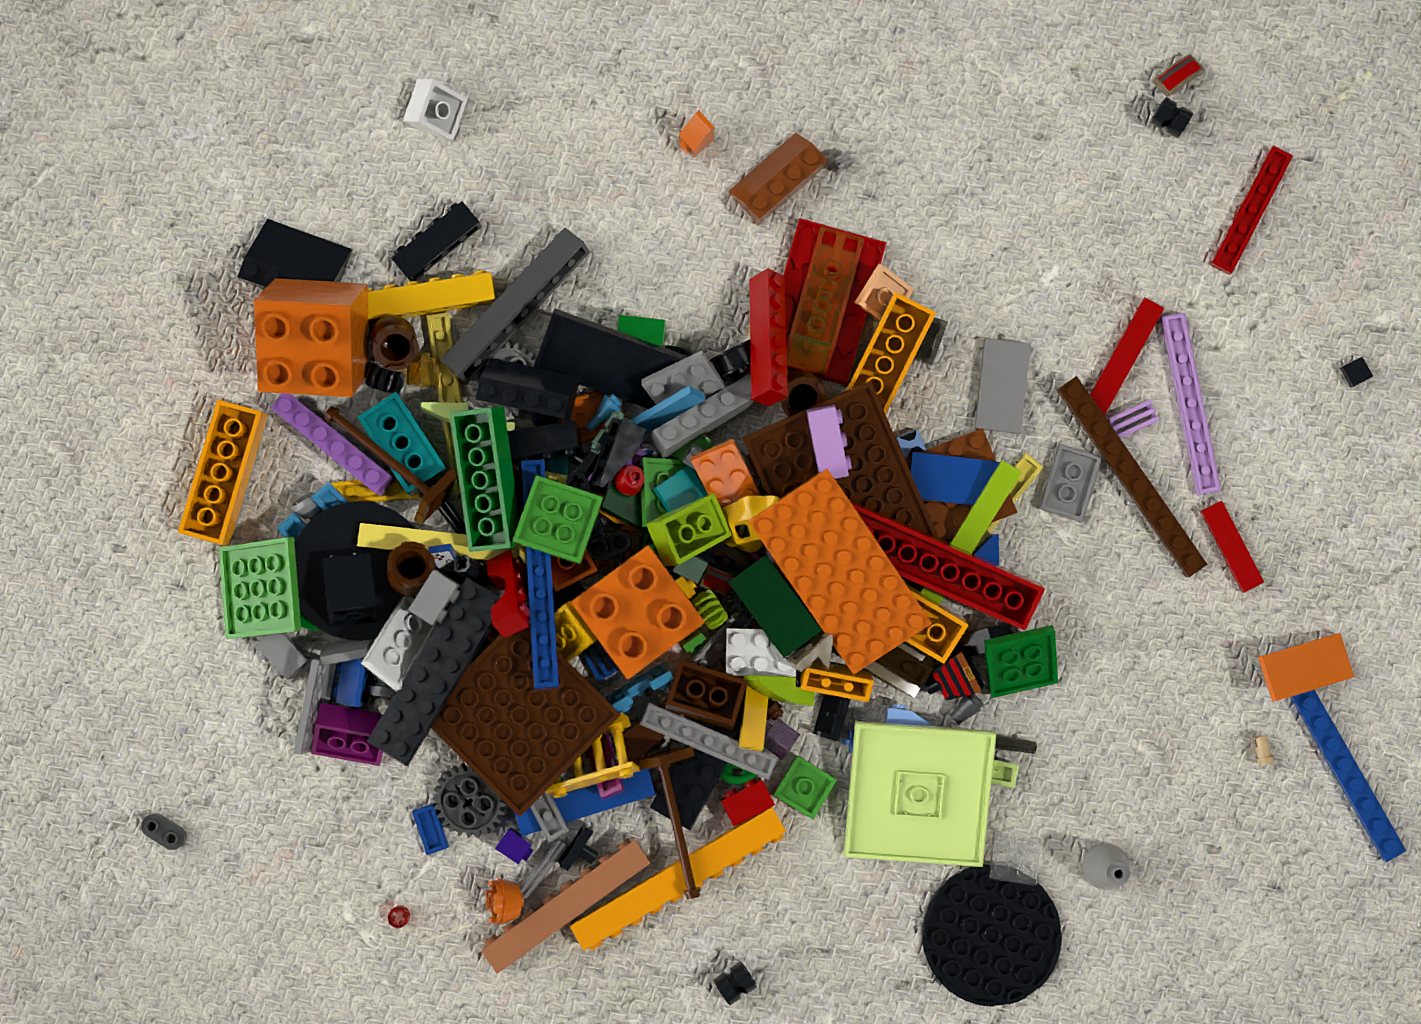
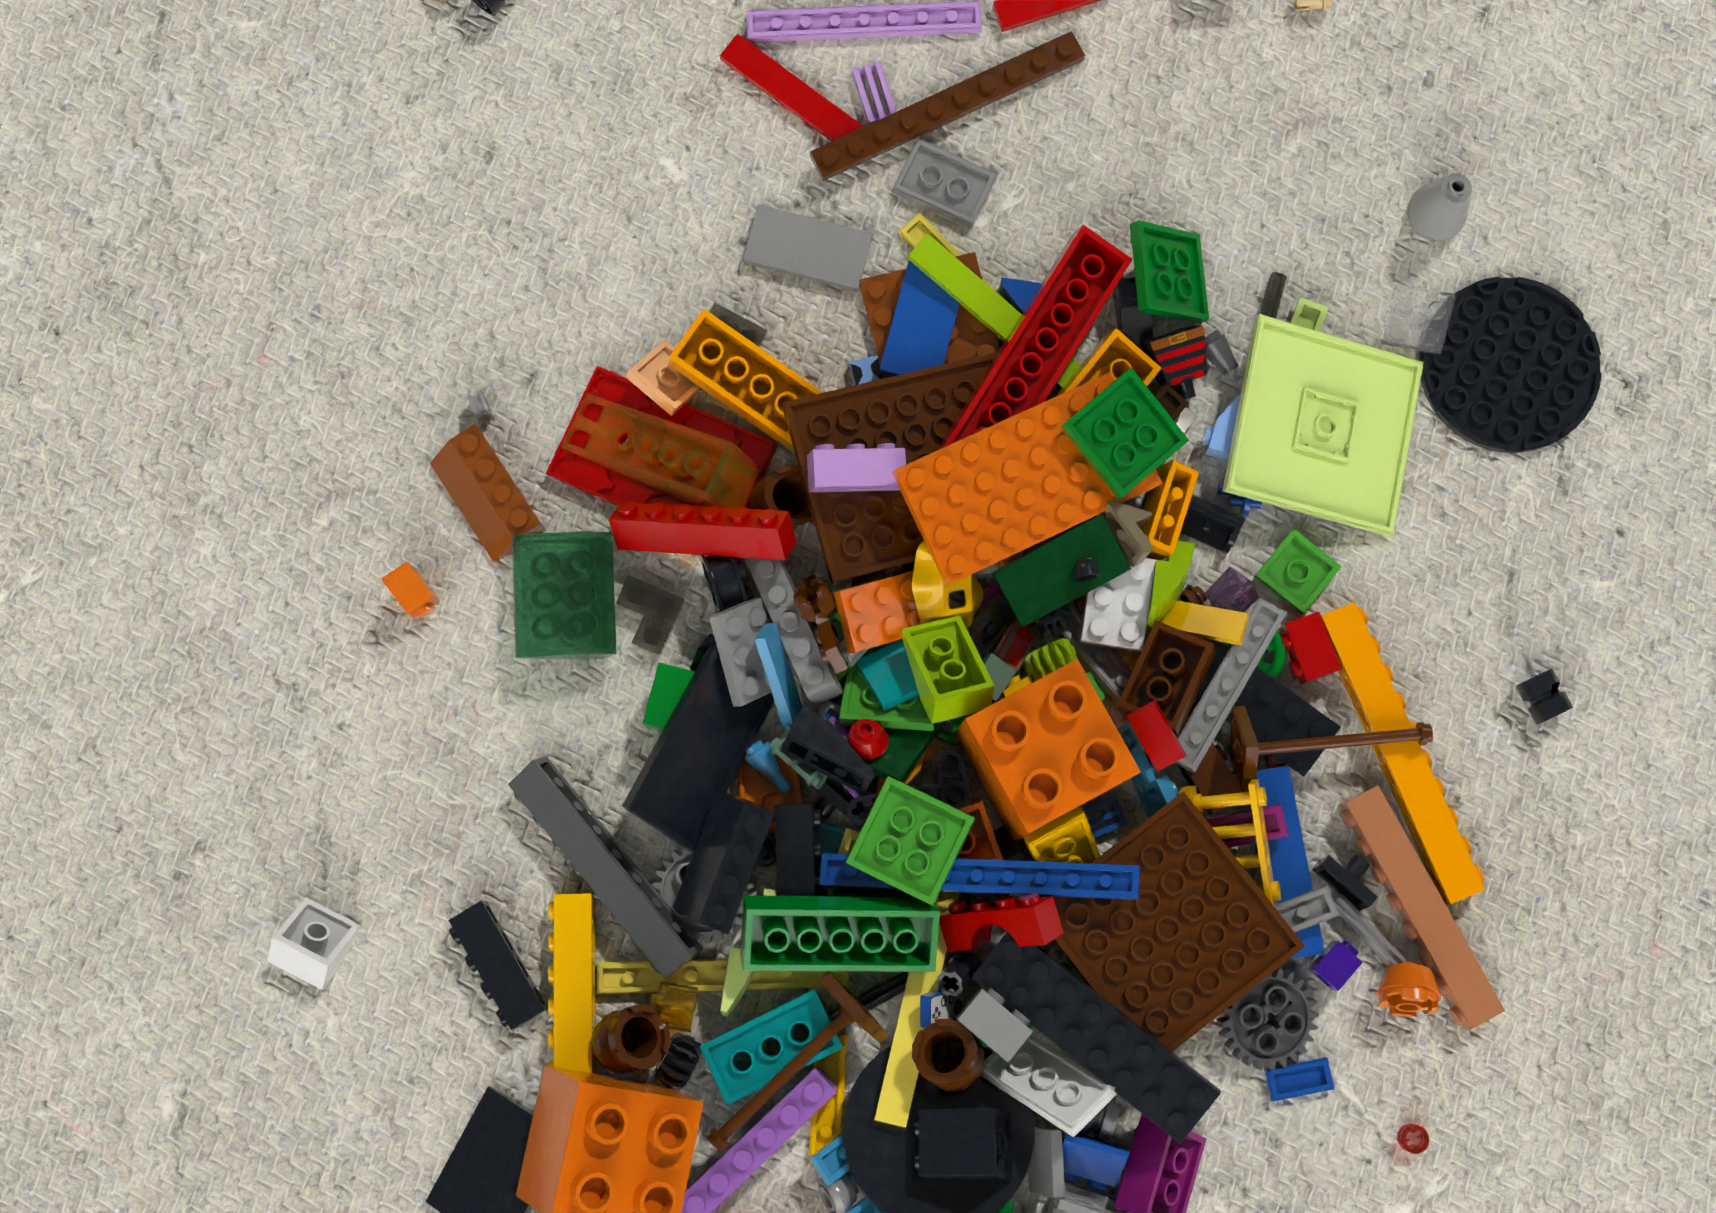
camera: 80 degrees left, 5 degrees down
none -> clear green slope [512,531,617,659]
none -> clear smoke plate [616,575,685,656]
none -> reddish brown plate [793,574,848,674]
none -> green plate [1060,368,1189,499]
none -> black hinge [1073,557,1100,582]
none -> red tile [1126,700,1187,772]

